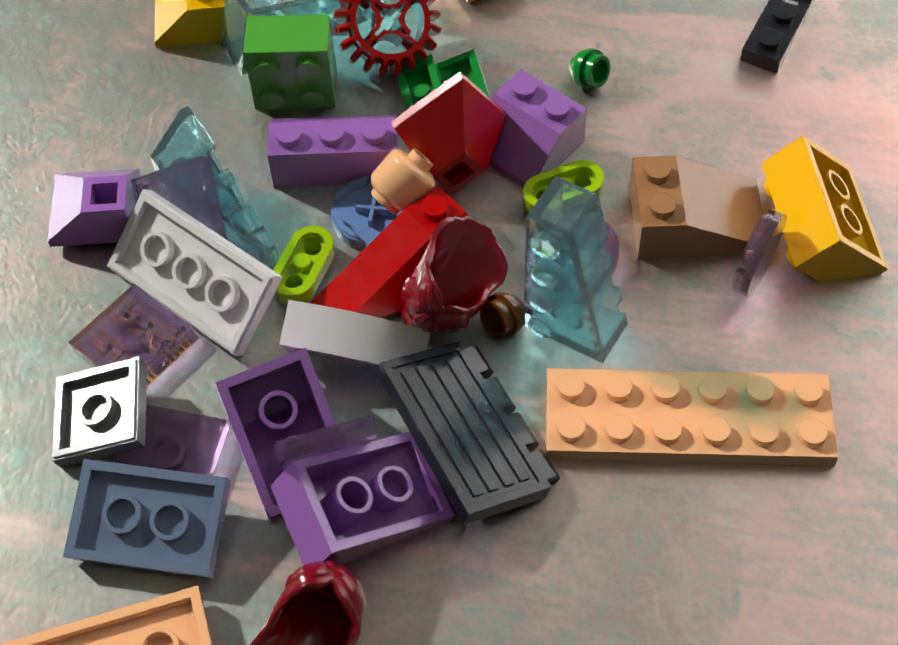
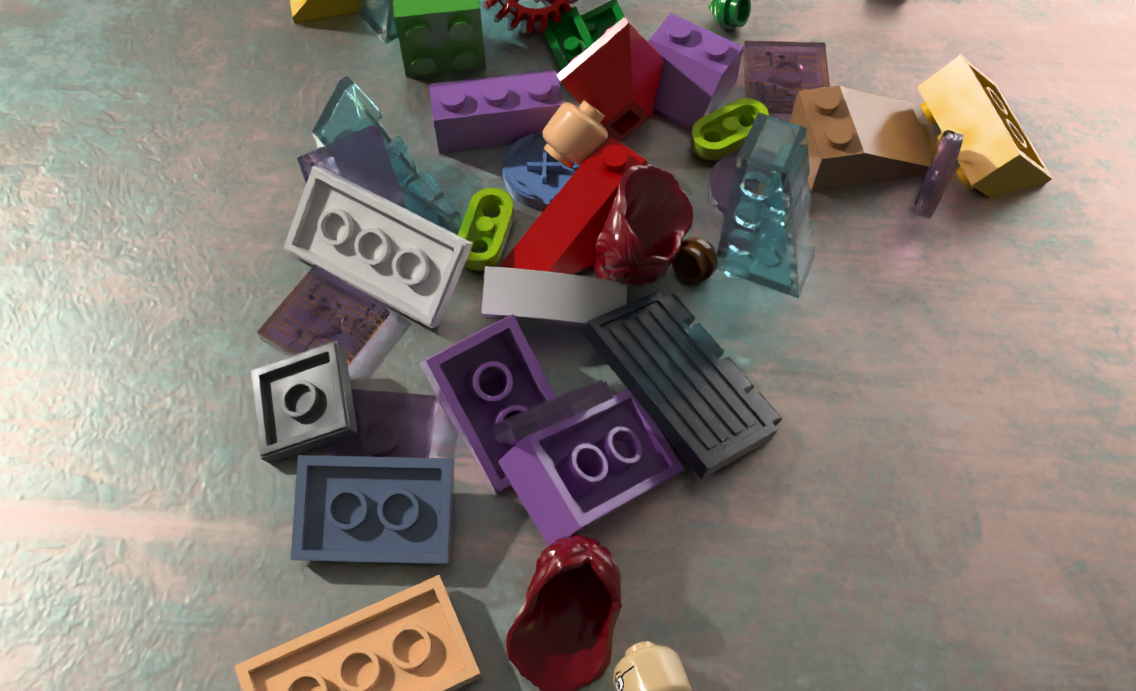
camera: 10 degrees left, 5 degrees up
medium lavender slope [48,169,141,247] -> none
light nougat plate [546,368,838,466] -> none
none -> tile [743,41,830,114]

